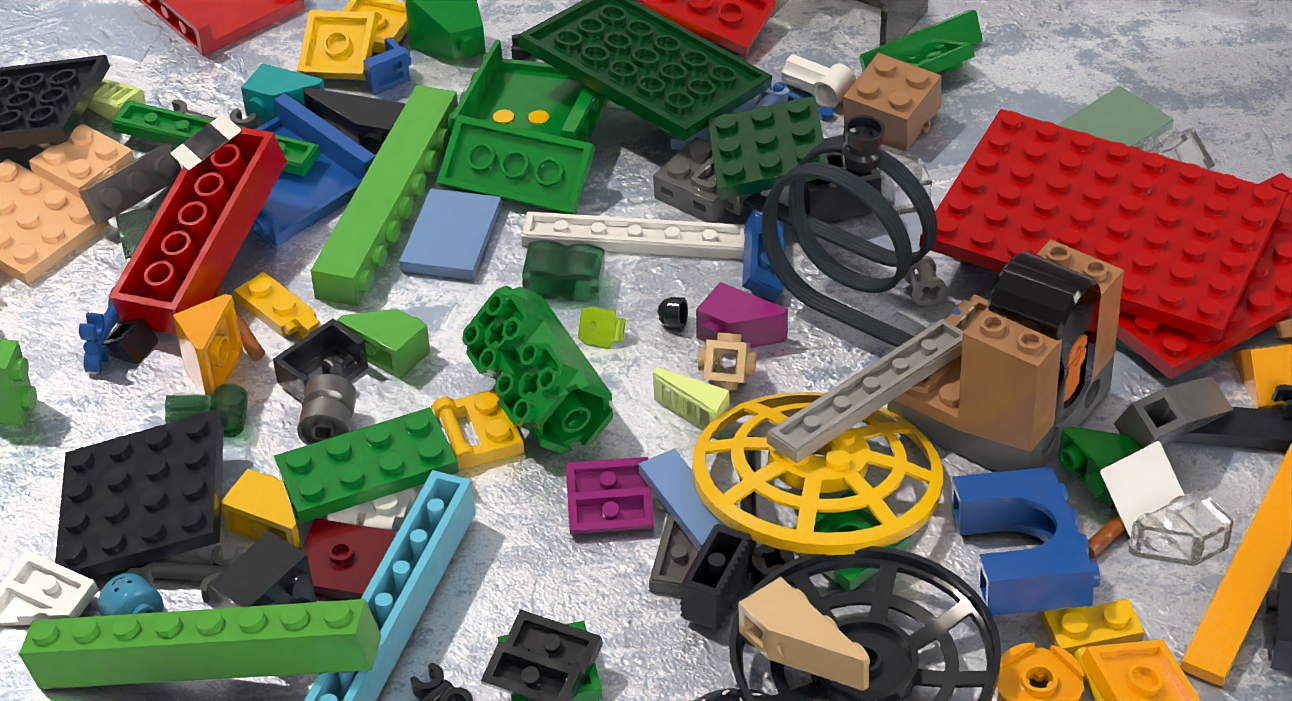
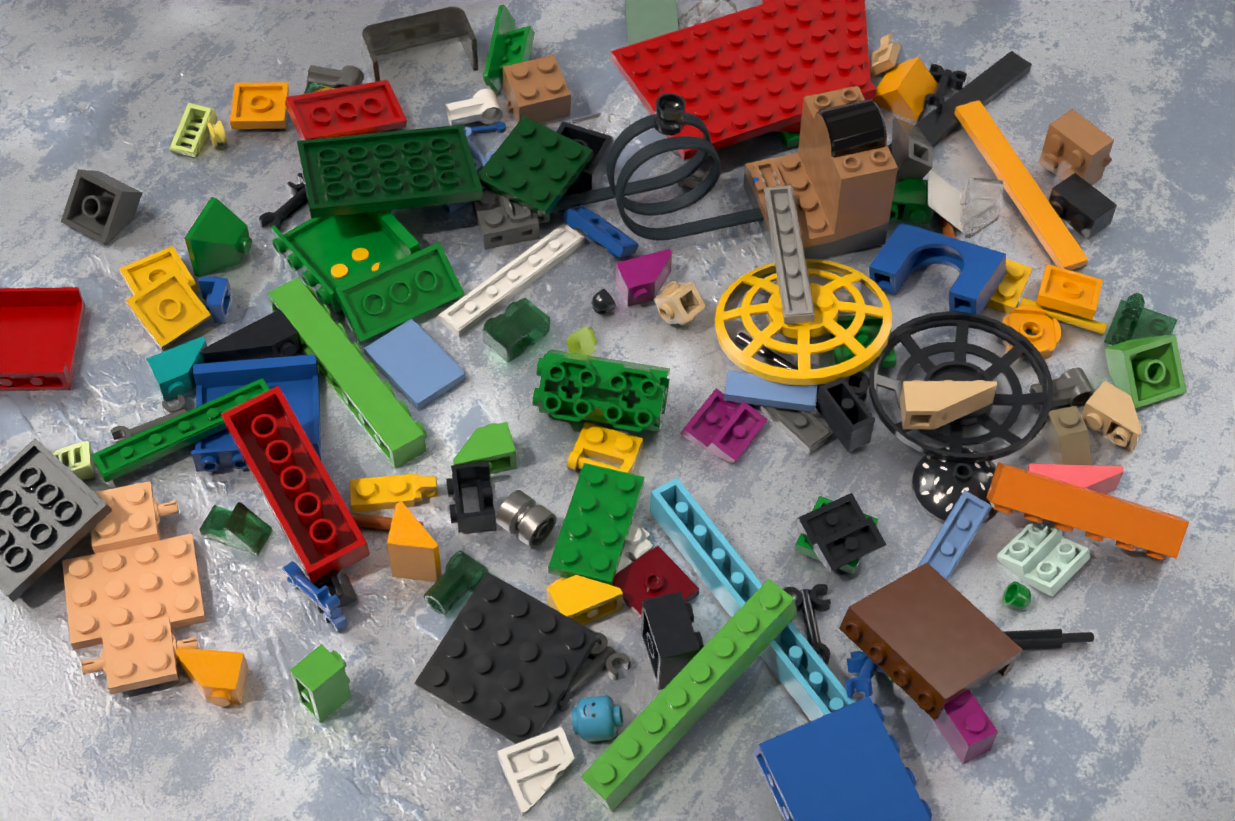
camera: 55 degrees left, 10 degrees up
dark grey plate [79,143,182,225] -> none
sticker [171,114,241,170] -> none
yellowish green slope [653,367,730,437] -> none

